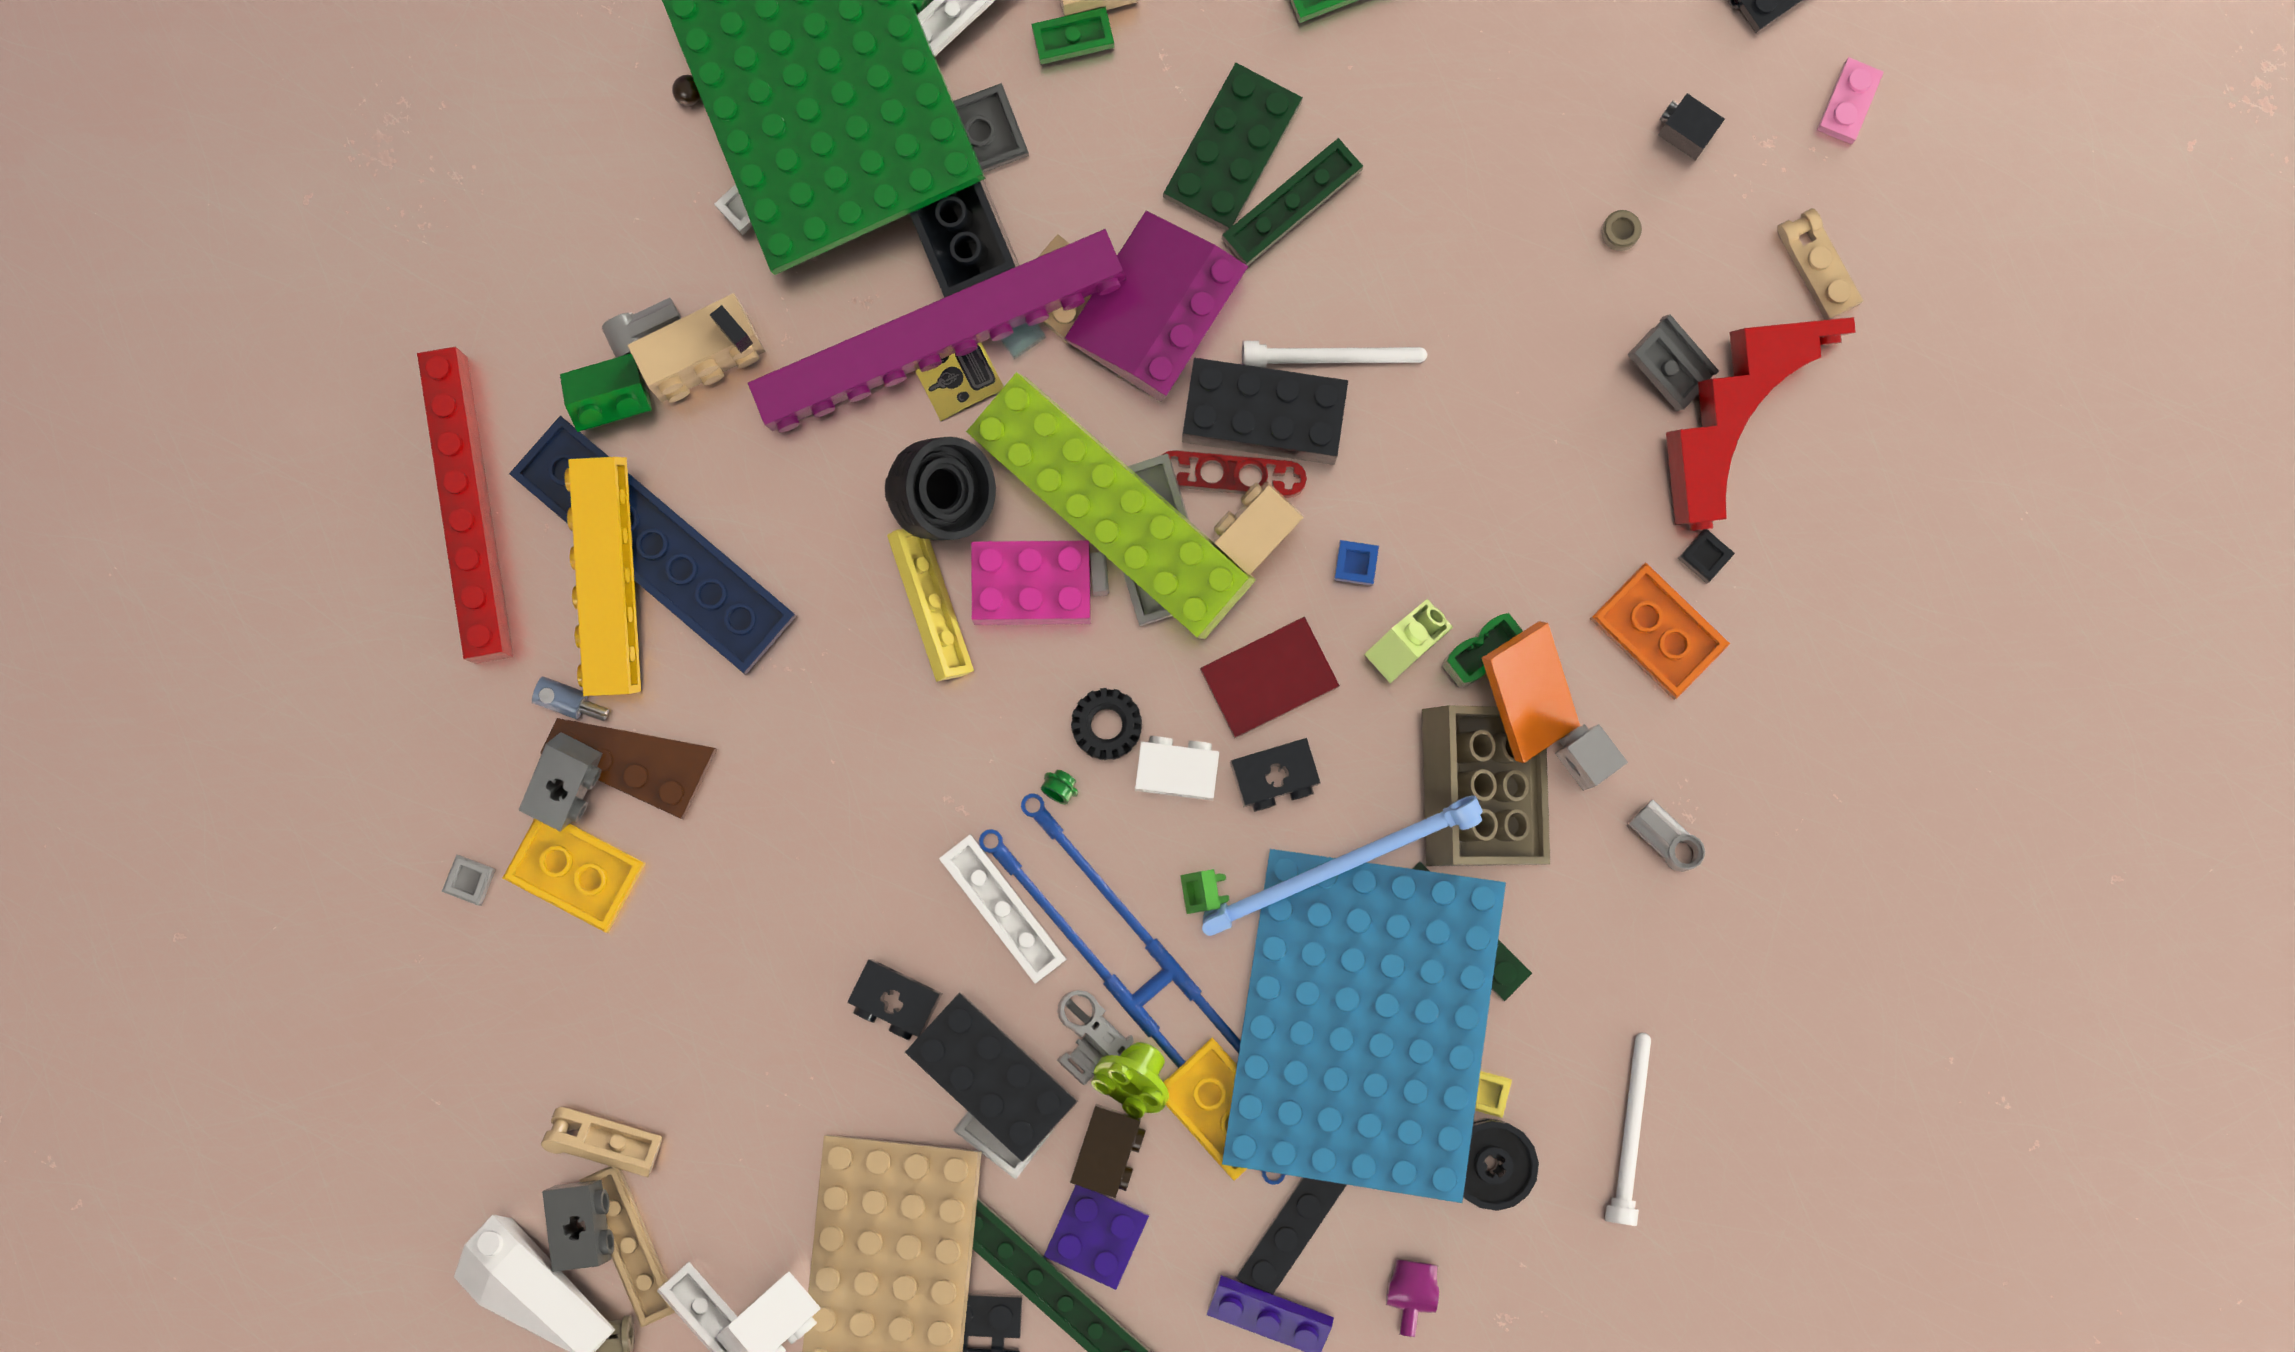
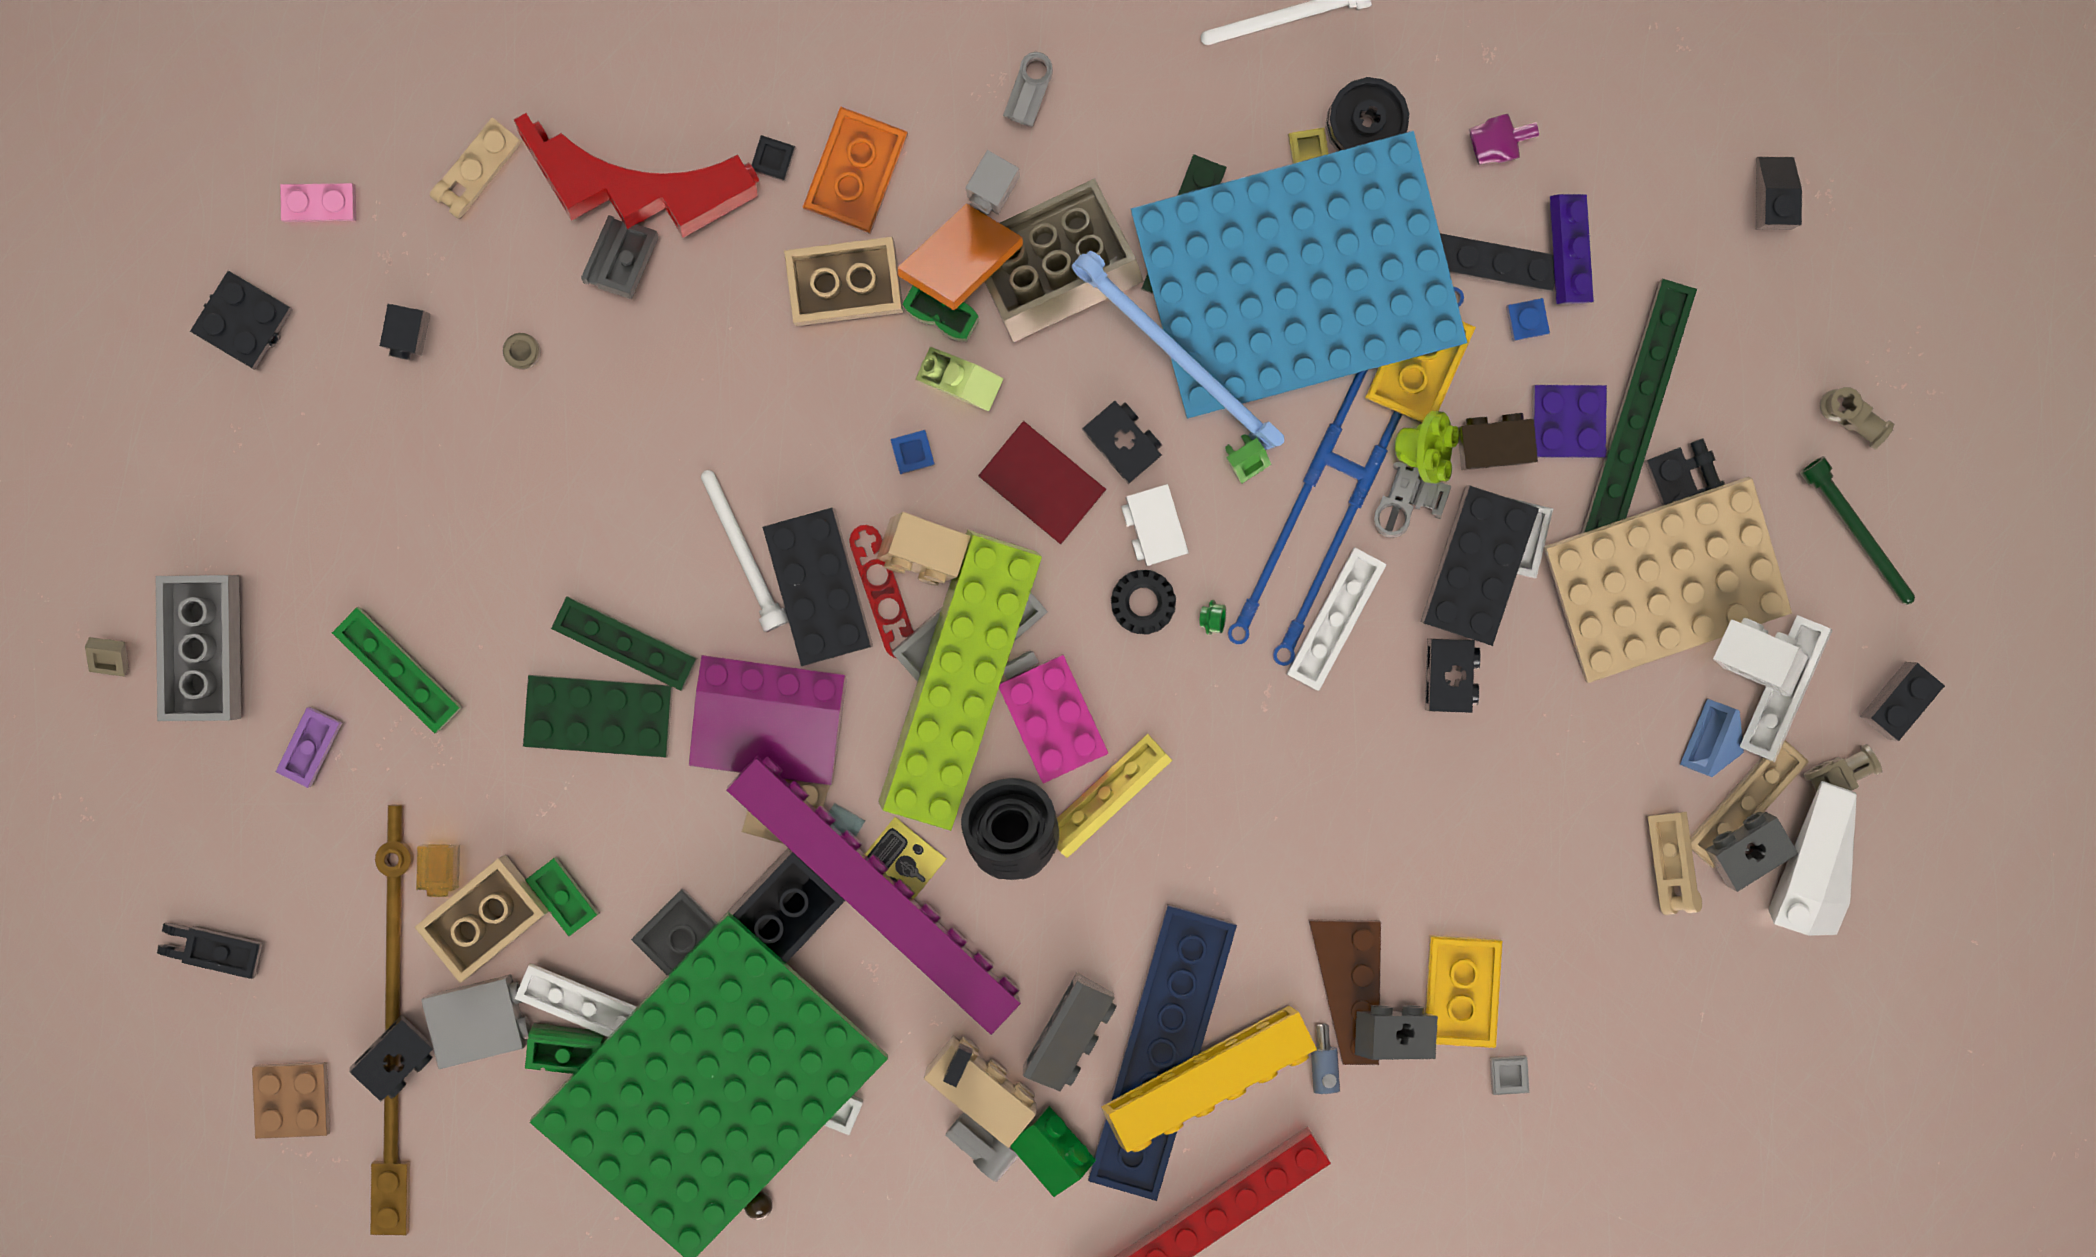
camera: 110 degrees left, 5 degrees up
none -> tan brick [784,237,904,326]
none -> dark grey slope [1023,972,1117,1092]
none -> blue plate [1506,298,1550,341]
none -> medium blue slope [1680,699,1744,777]

